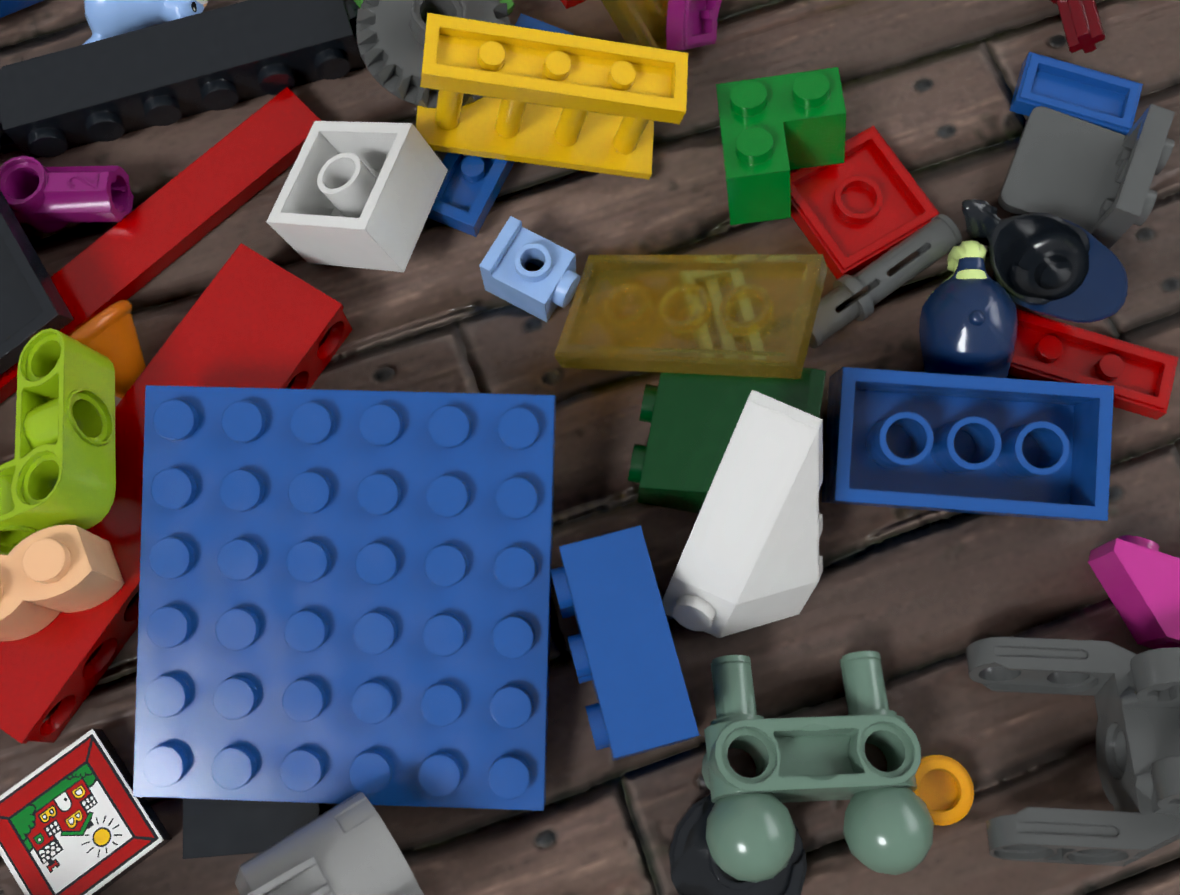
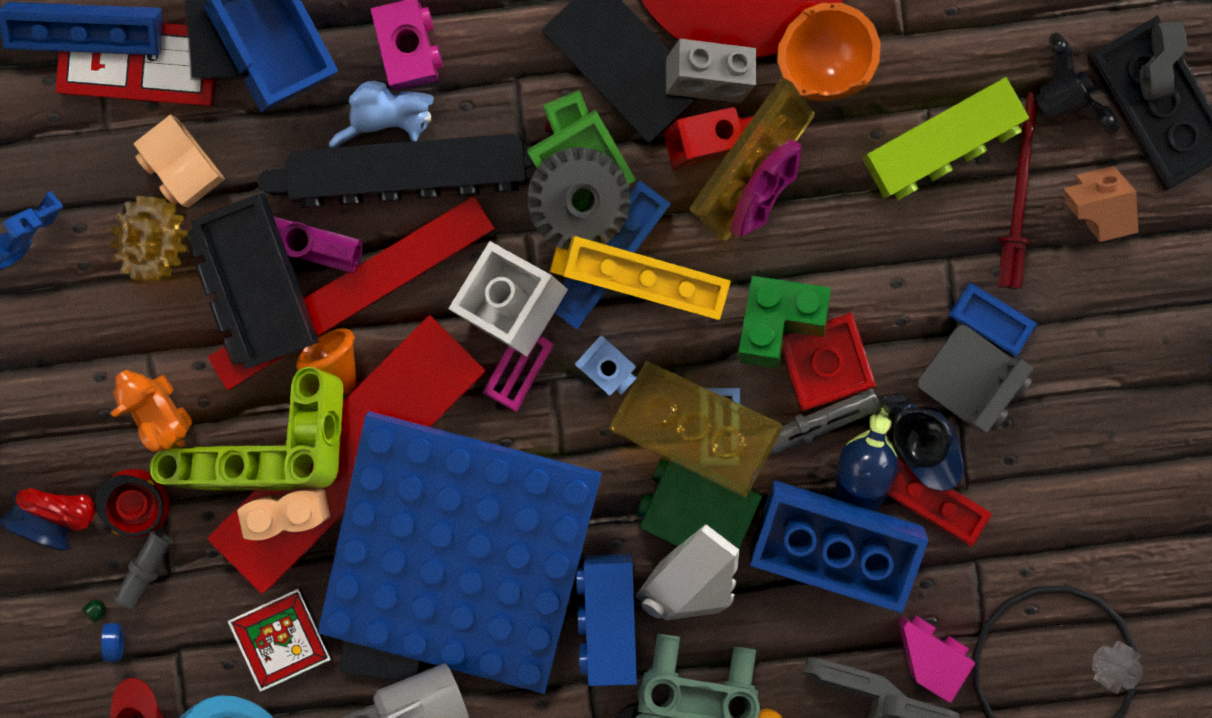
camera: 10 degrees right, 15 degrees up
none -> dark pink tile [482,336,554,412]

